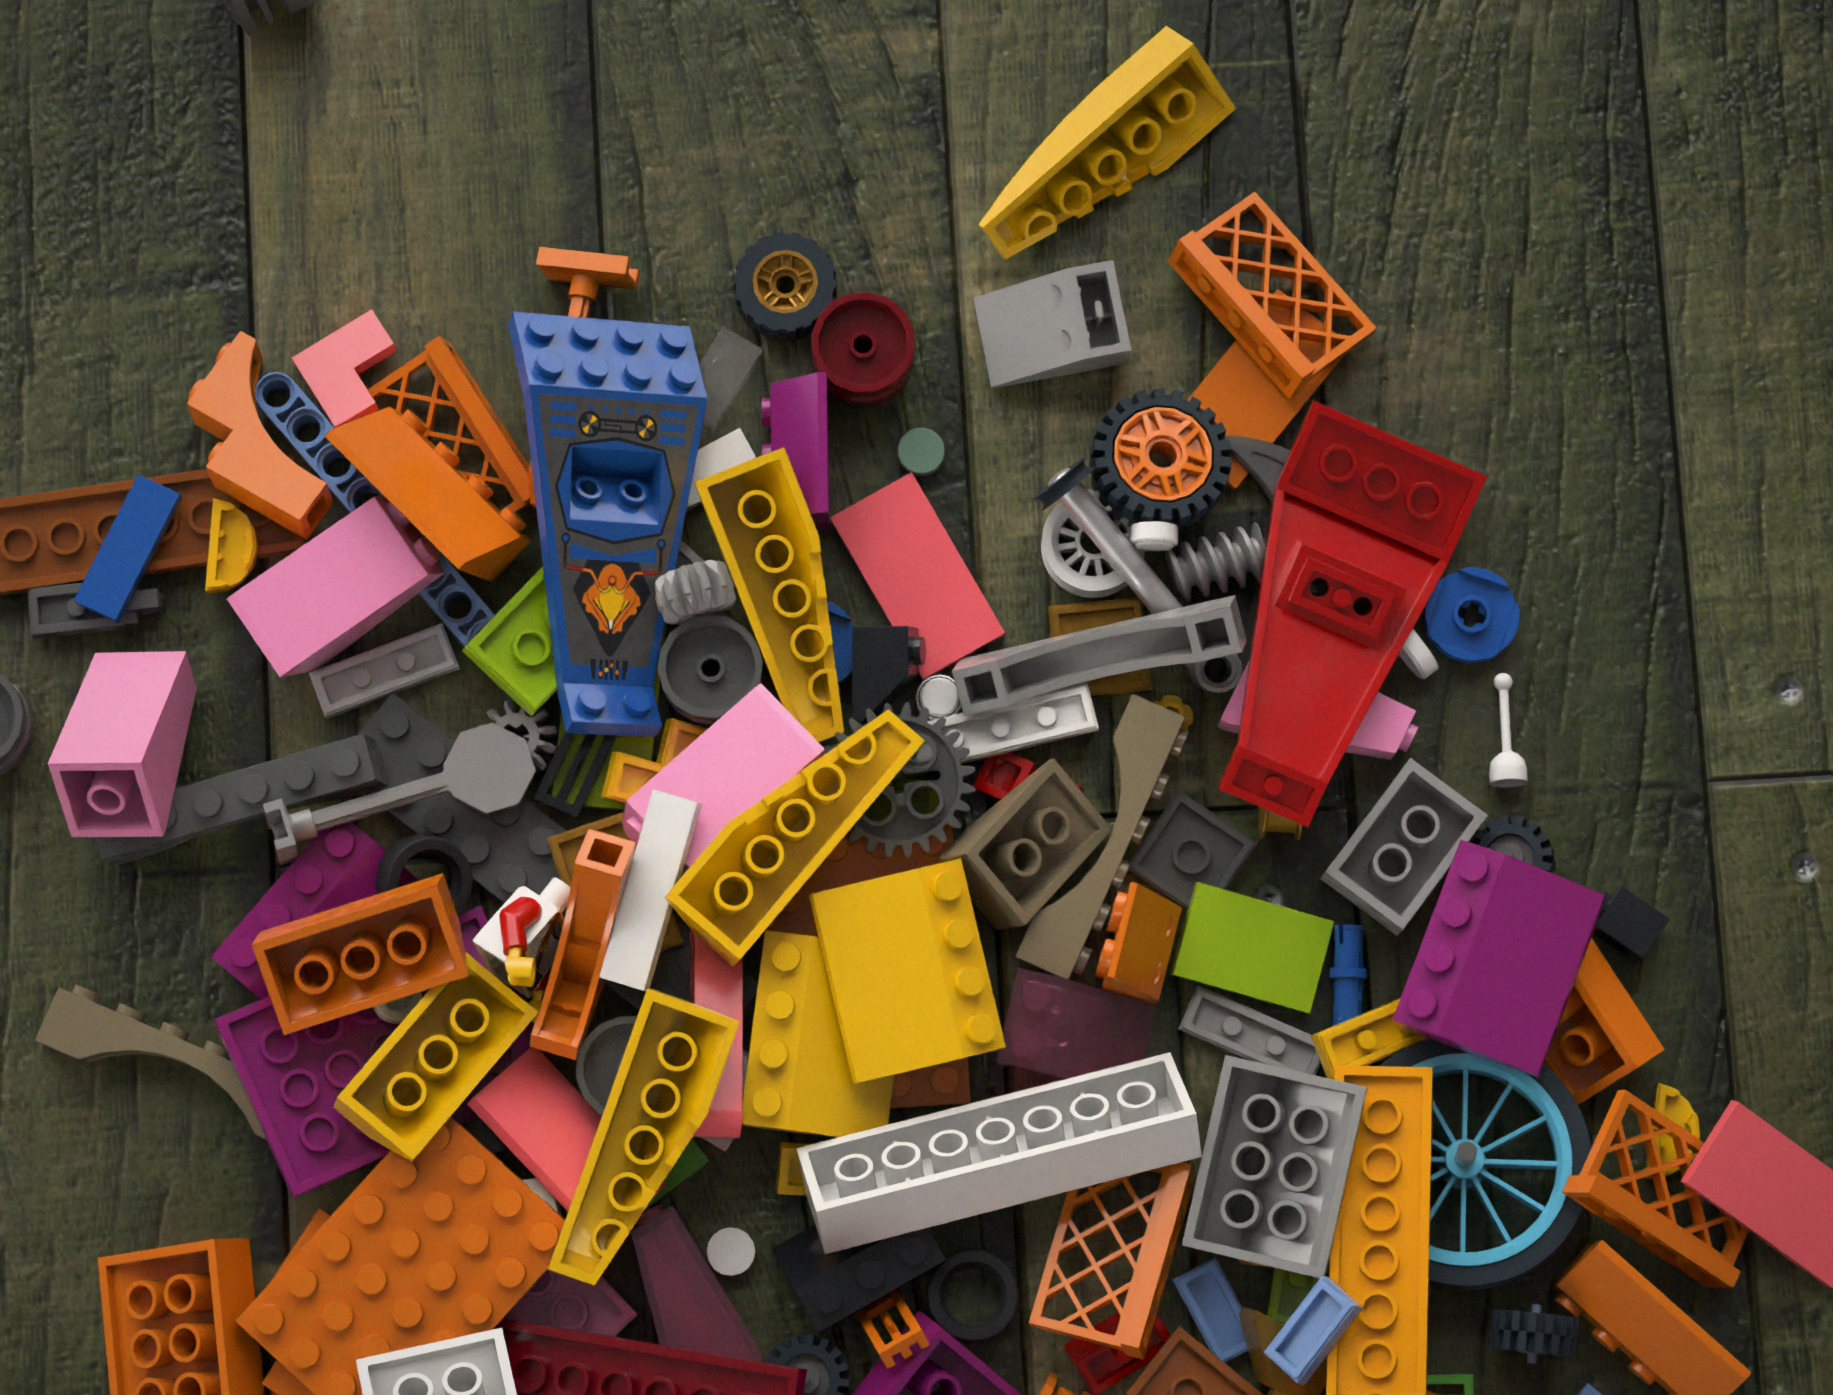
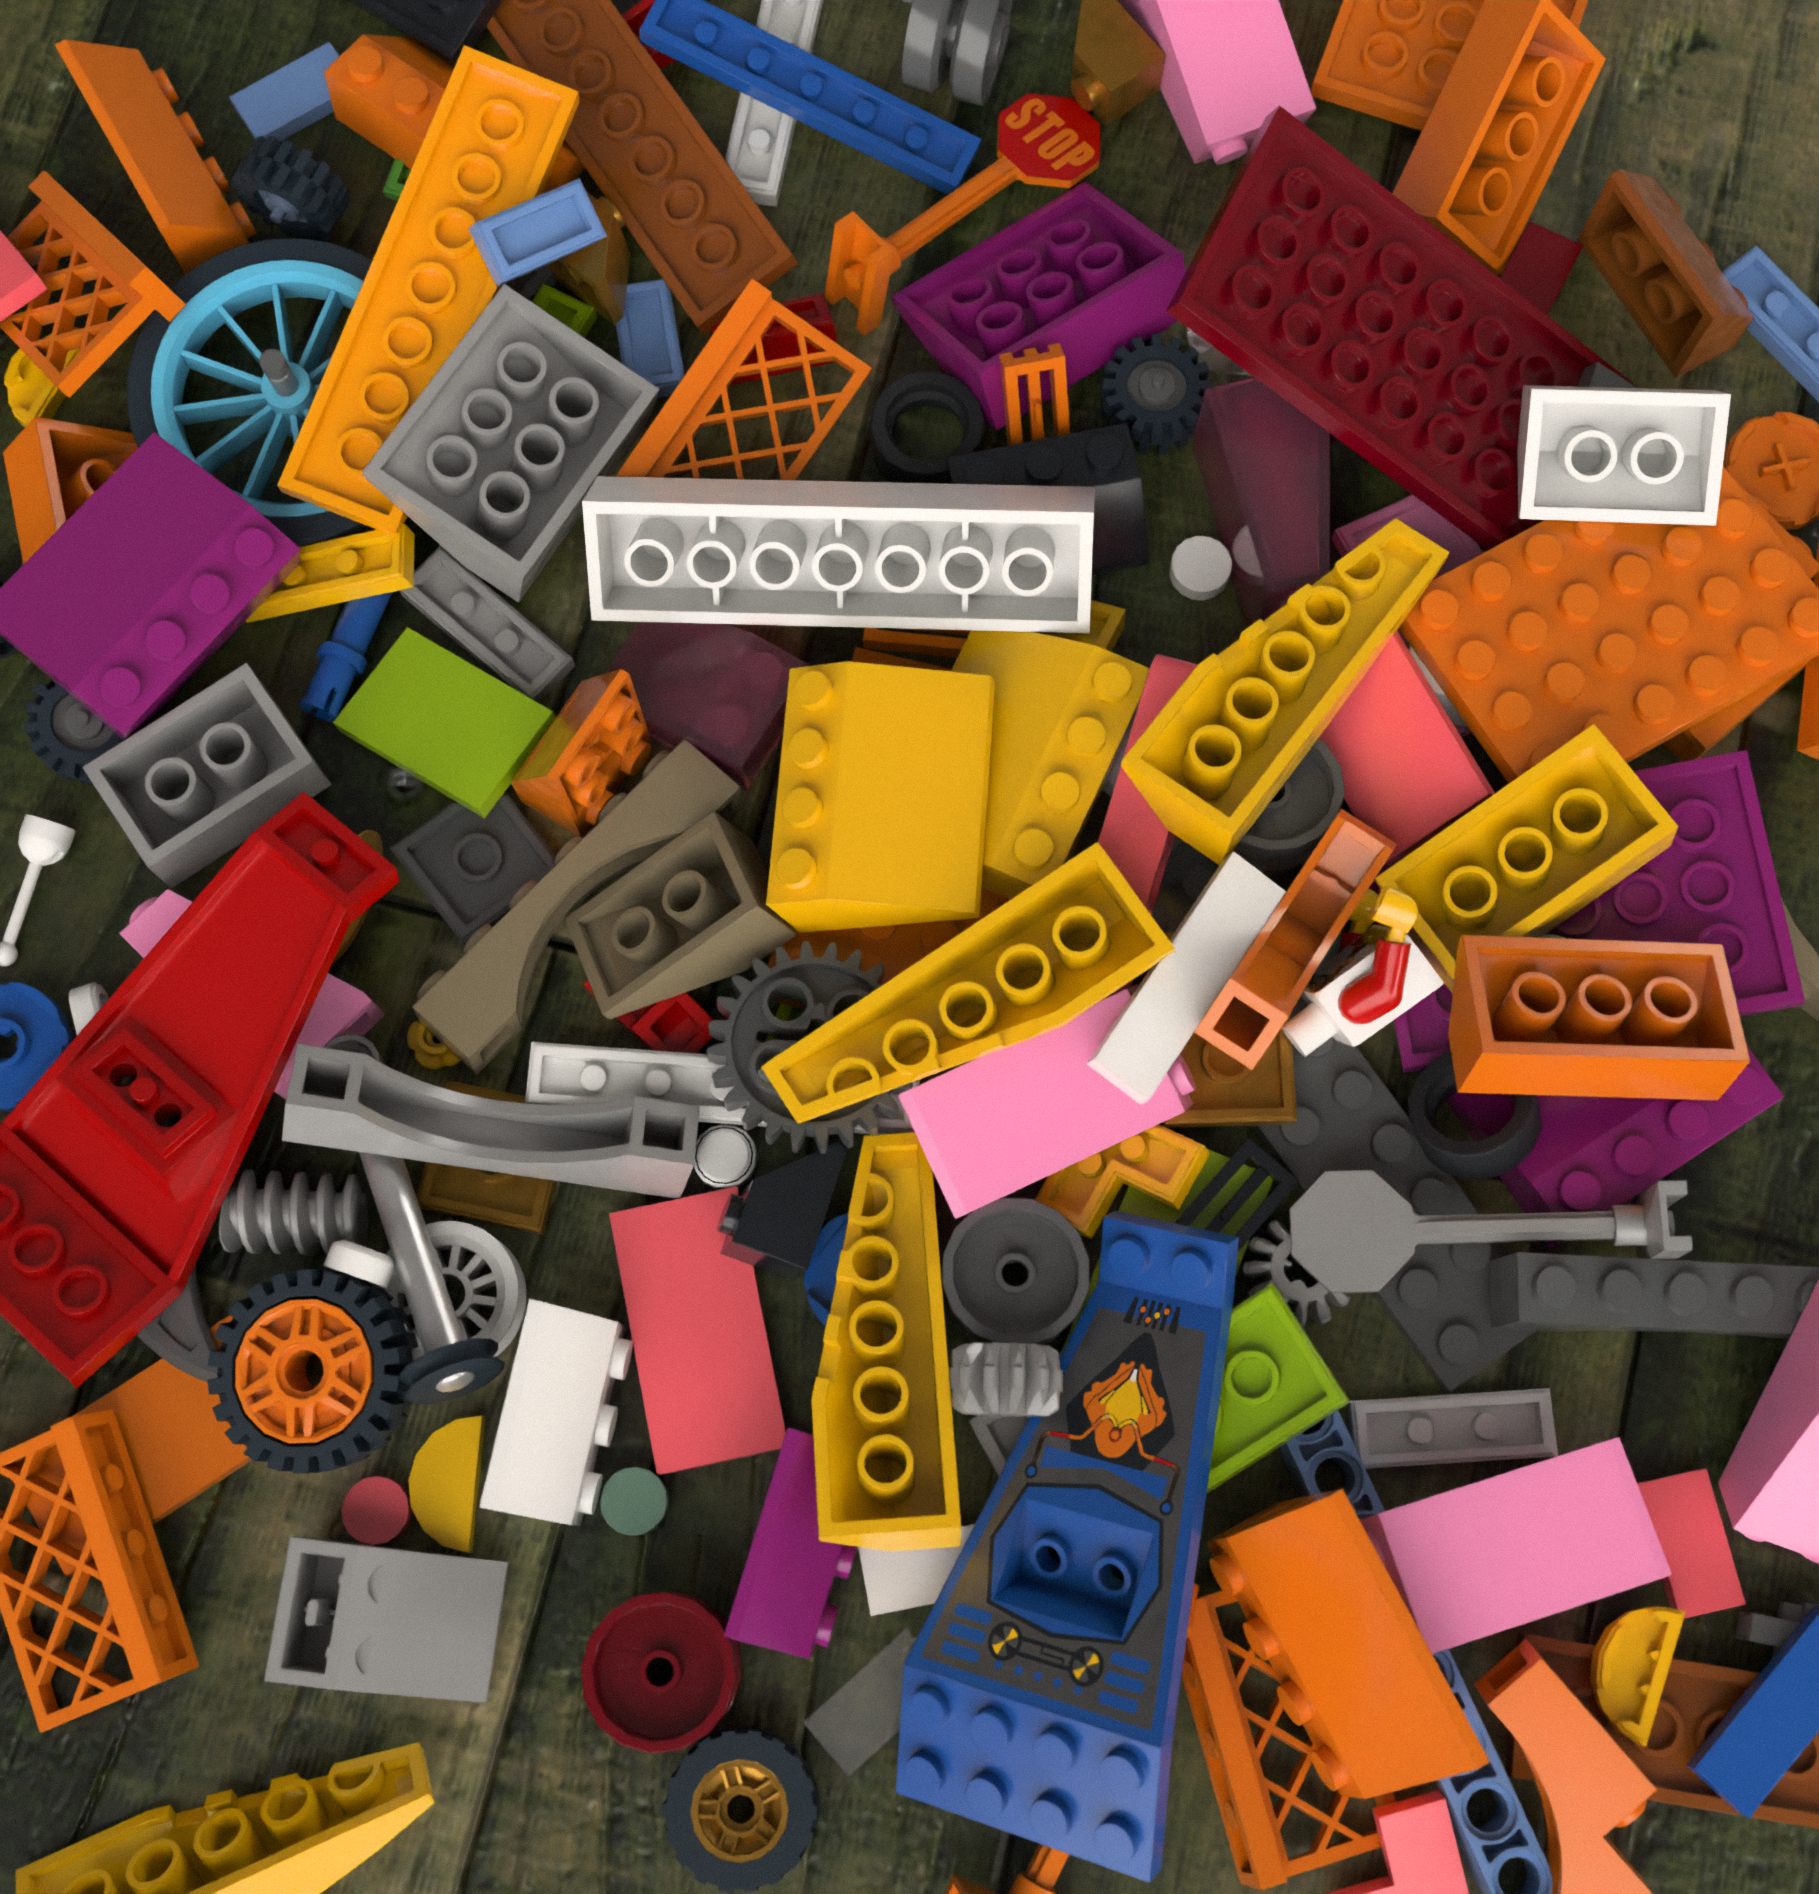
camera: 160 degrees left, 5 degrees down
none -> coral piece [341,1476,413,1545]
none -> yellow tile [408,1416,486,1553]
none -> white slope [479,1299,633,1526]
none -> coral tile [1637,1468,1746,1618]

